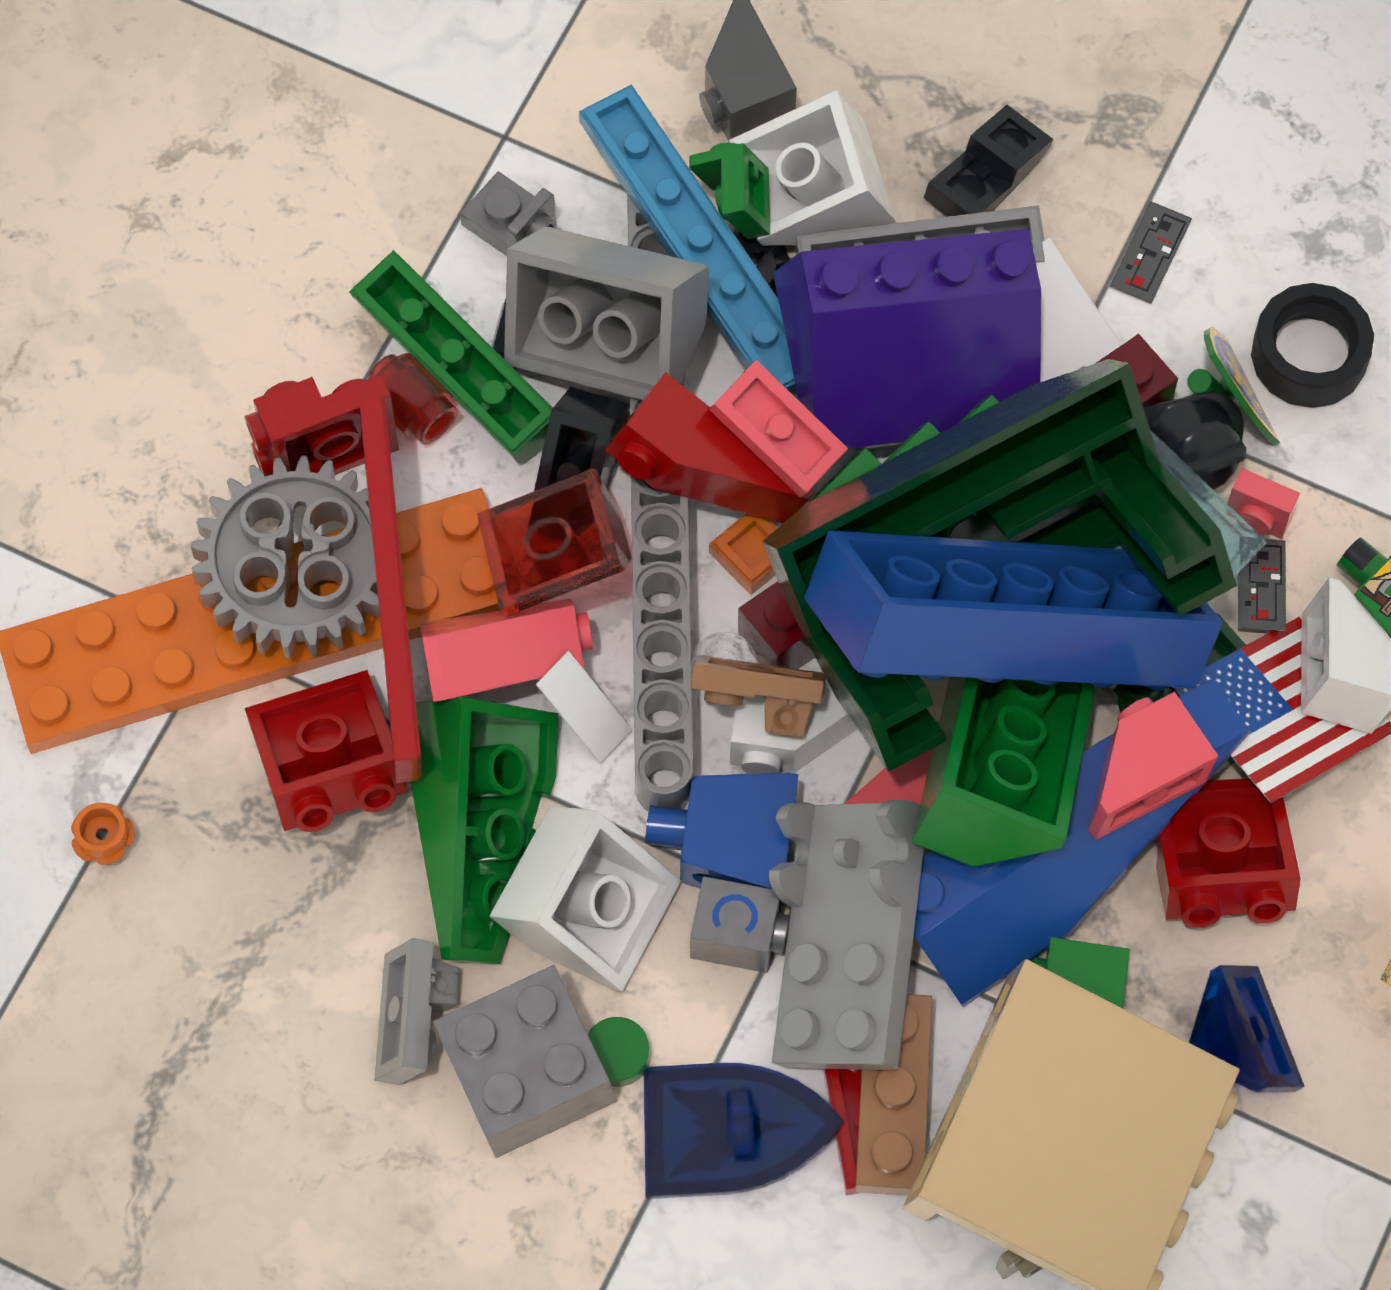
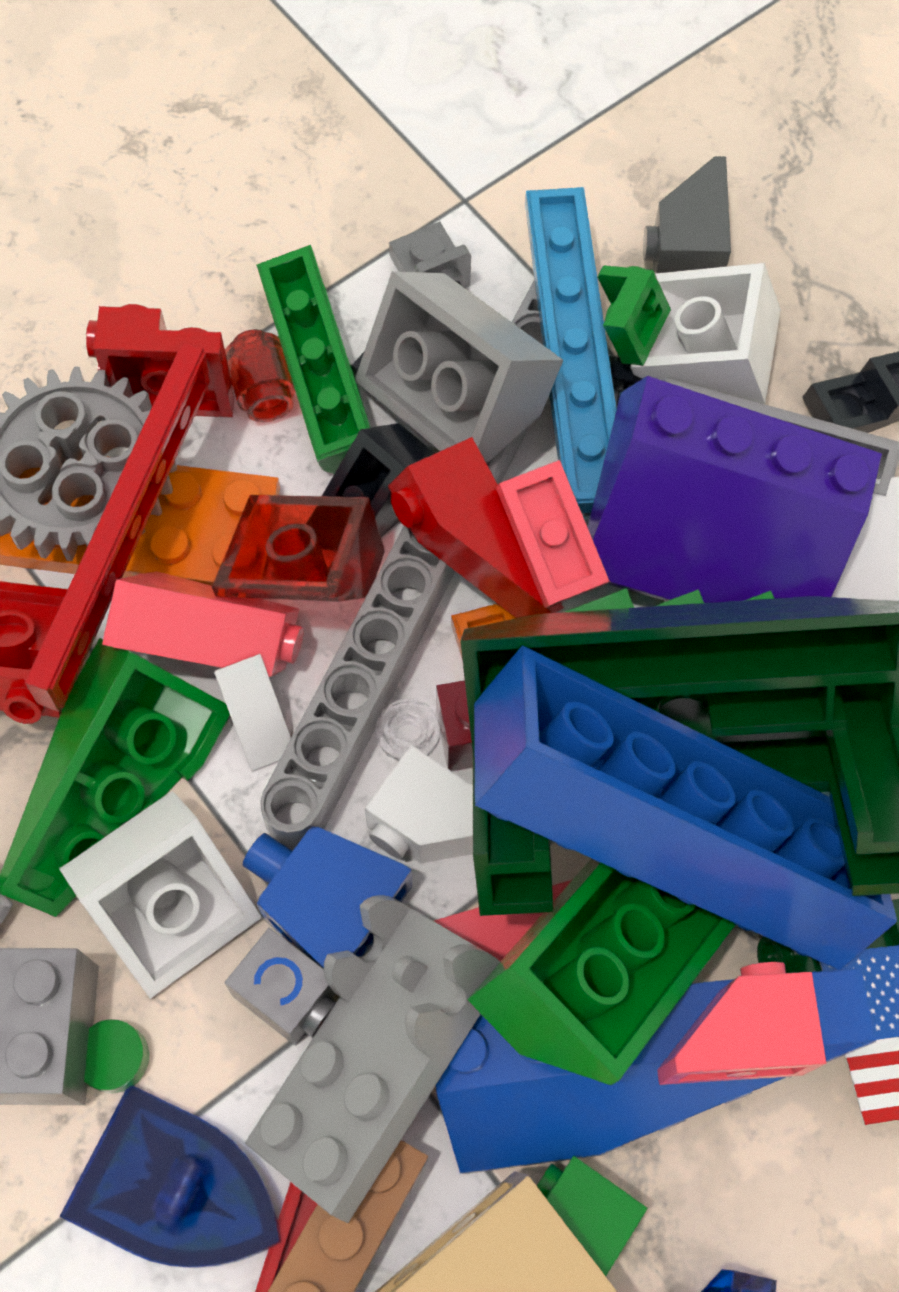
camera: 25 degrees right, 0 degrees up
medium nougat hinge [690,655,826,738] -> none
red plate [1156,778,1301,928] -> none

